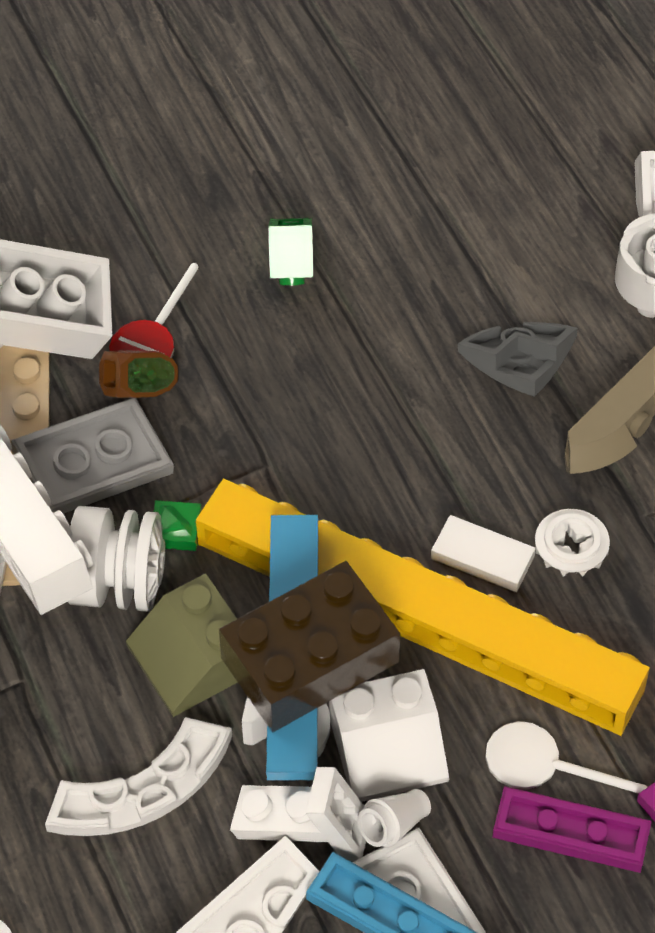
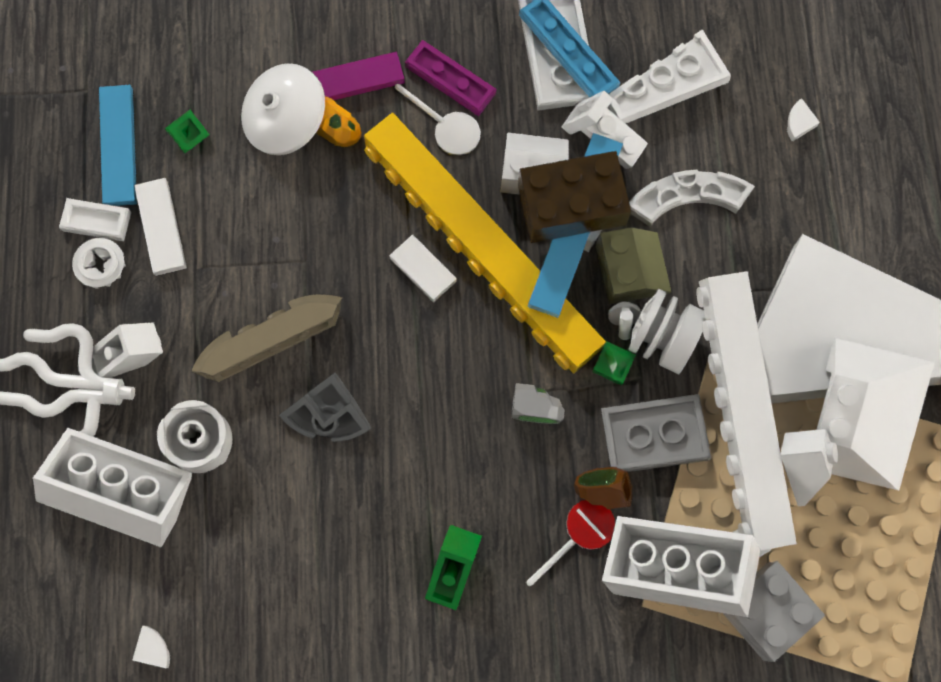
camera: 165 degrees left, 20 degrees up
white cone [358,789,431,847] -> none
white gear [535,509,610,577] -> none
none -> white tile [133,626,170,668]
none -> light grey rock [512,383,565,424]
none -> white plate [608,302,641,340]

